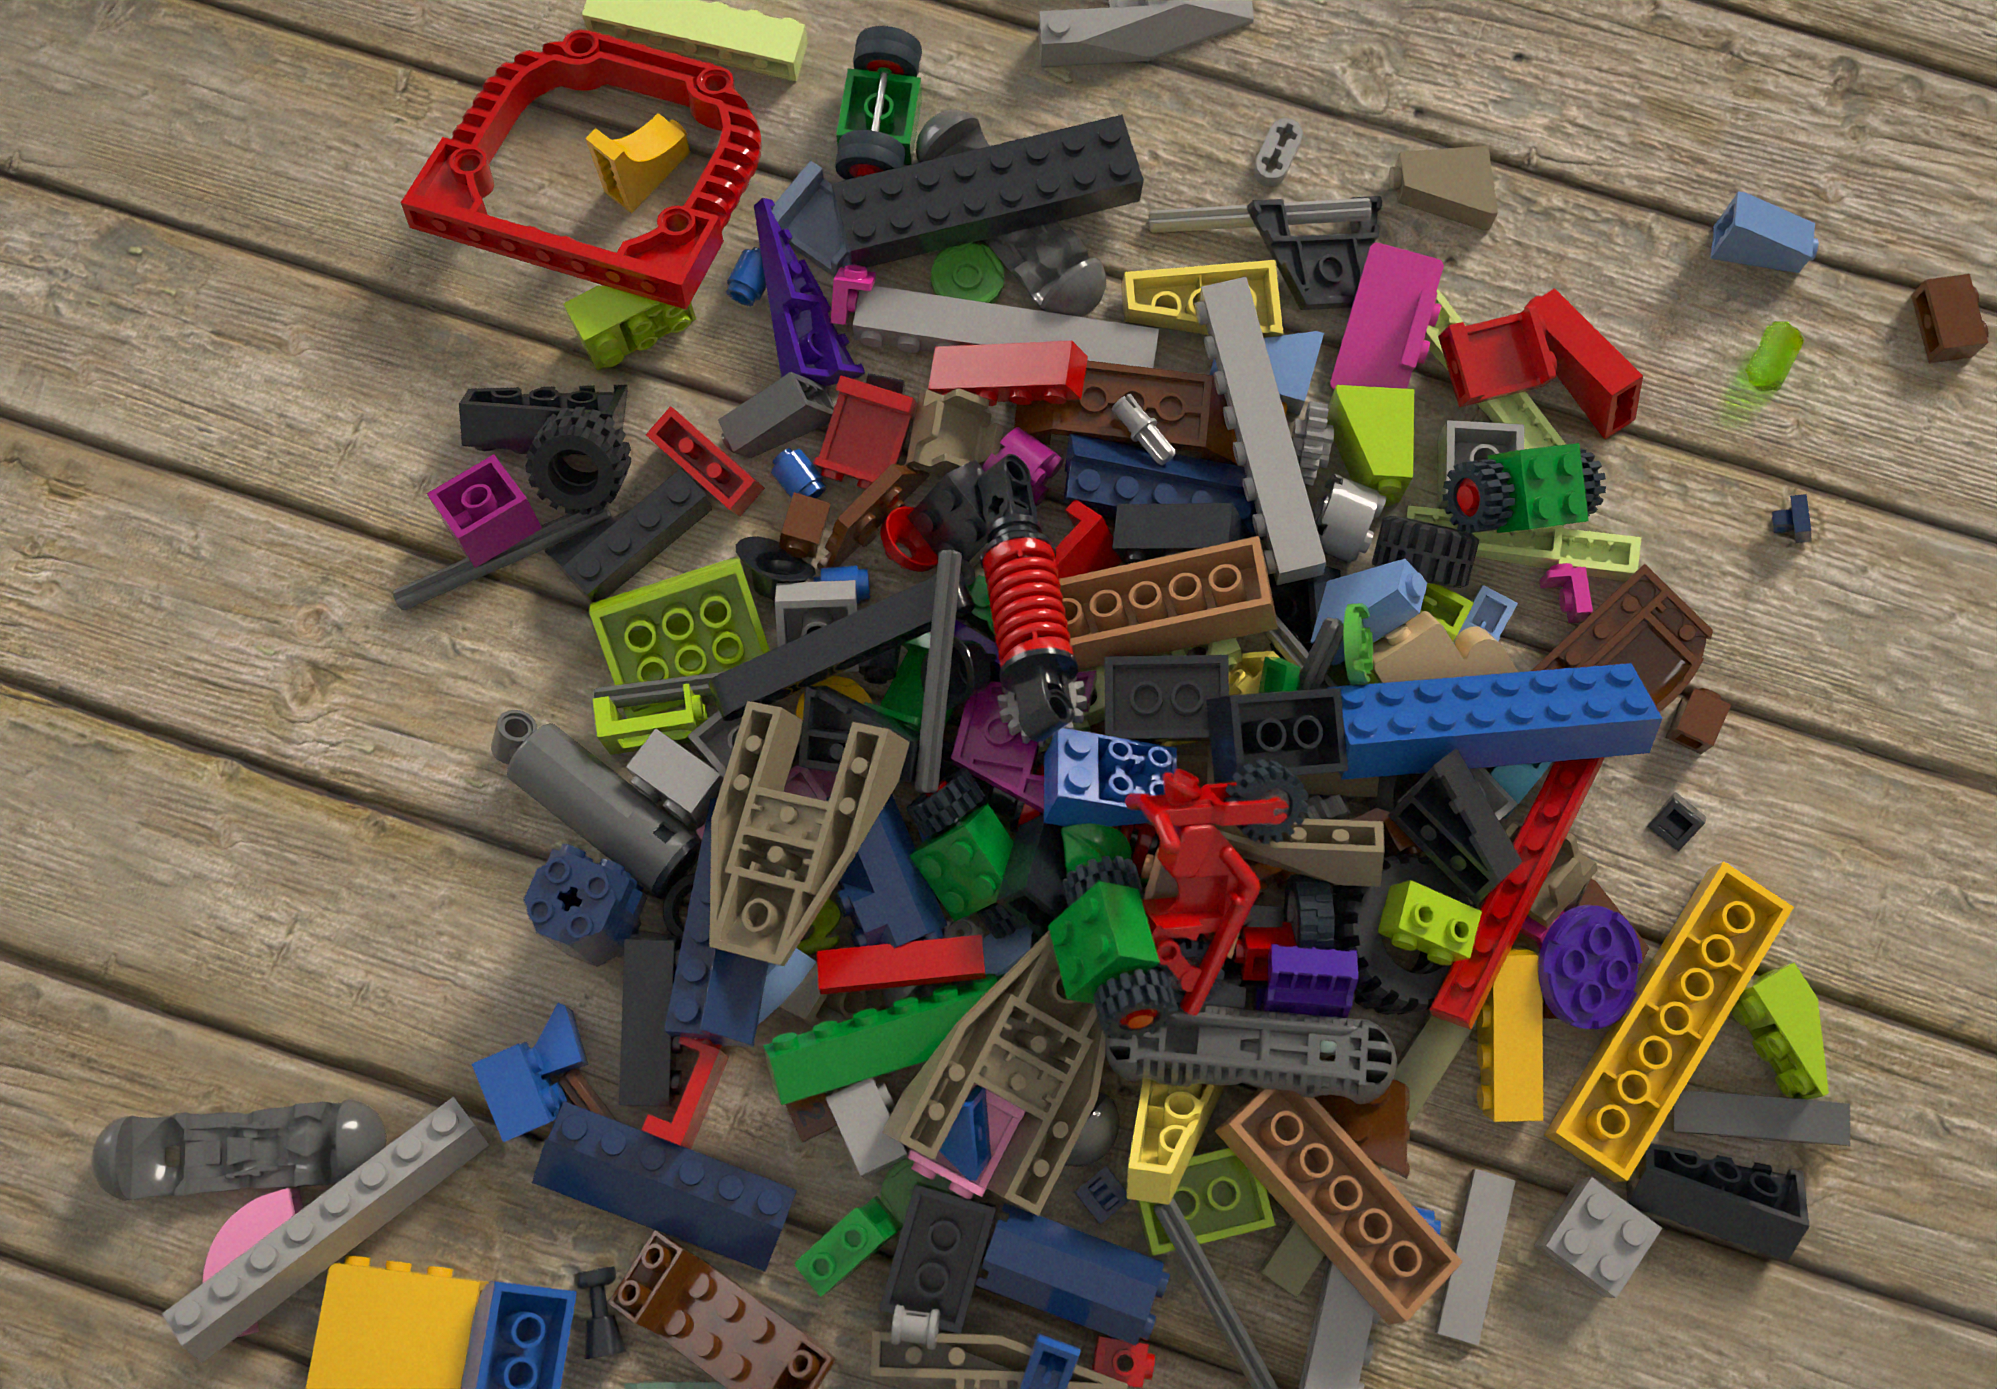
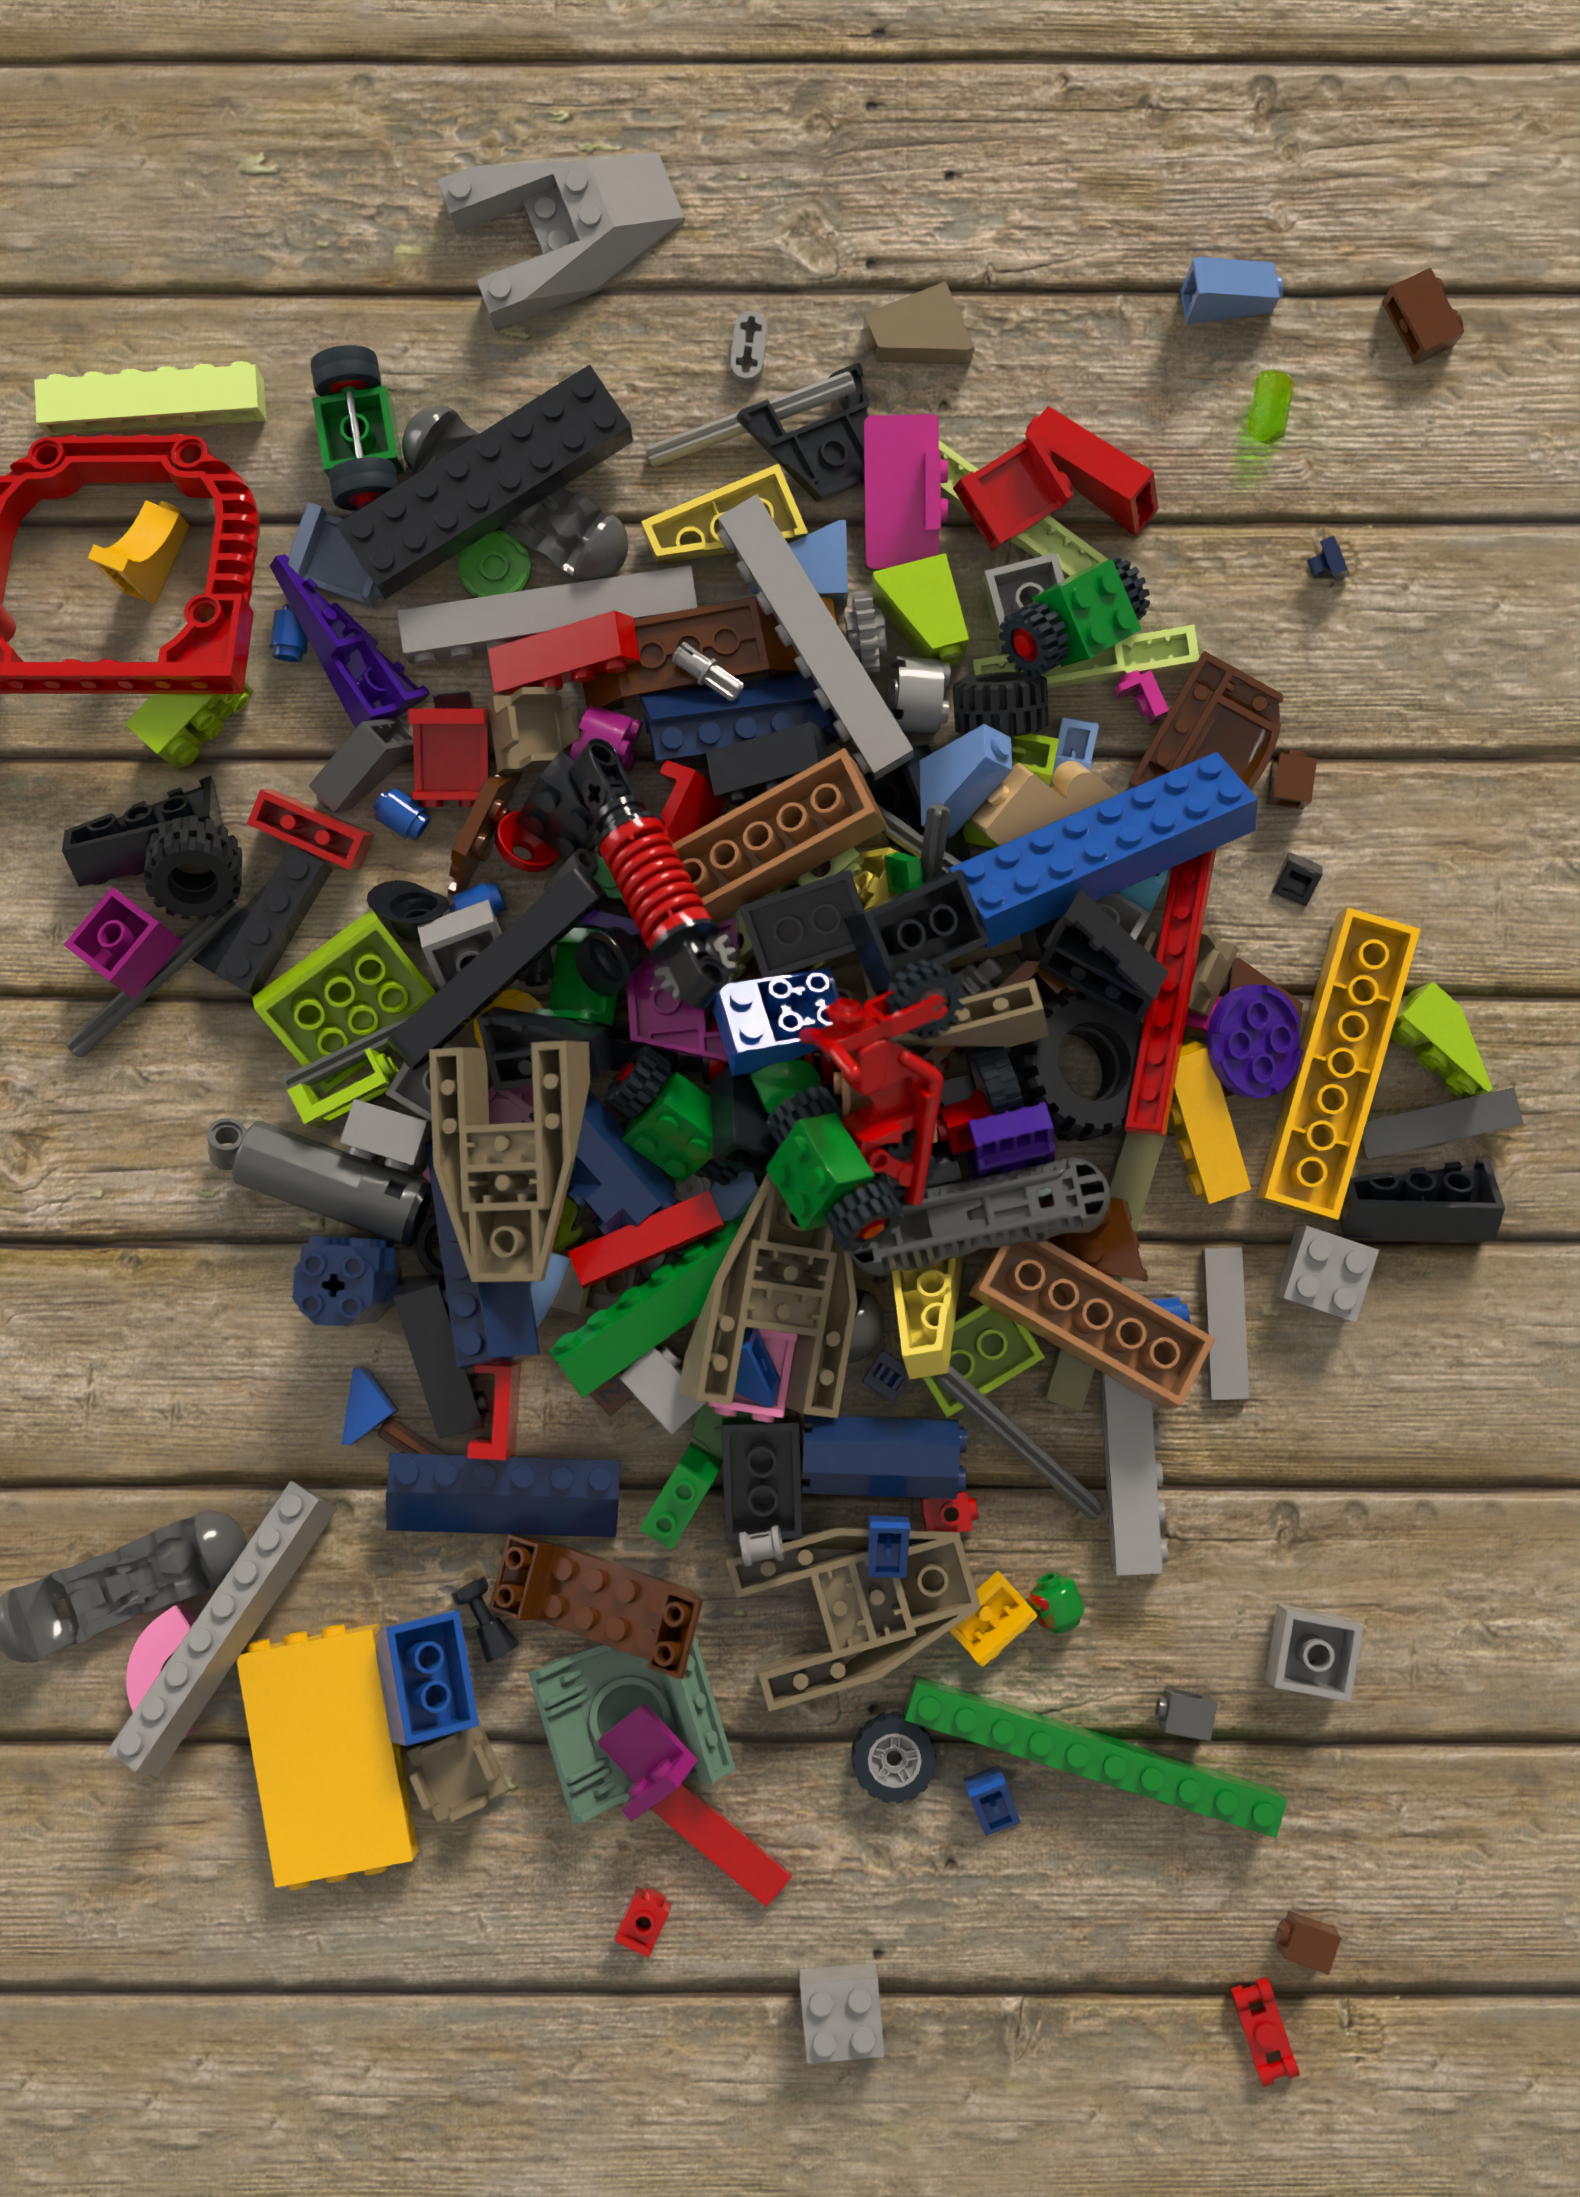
camera: 15 degrees left, 10 degrees up
blue brick [472,1041,567,1142] -> none
reddish brown brick [779,492,831,559] -> none
dark pink bracket [830,265,876,325] -> none
dark grey axle [915,550,962,793] -> none
bright green tile [1343,603,1373,684] -> none
lime brick [1377,880,1482,965] -> none

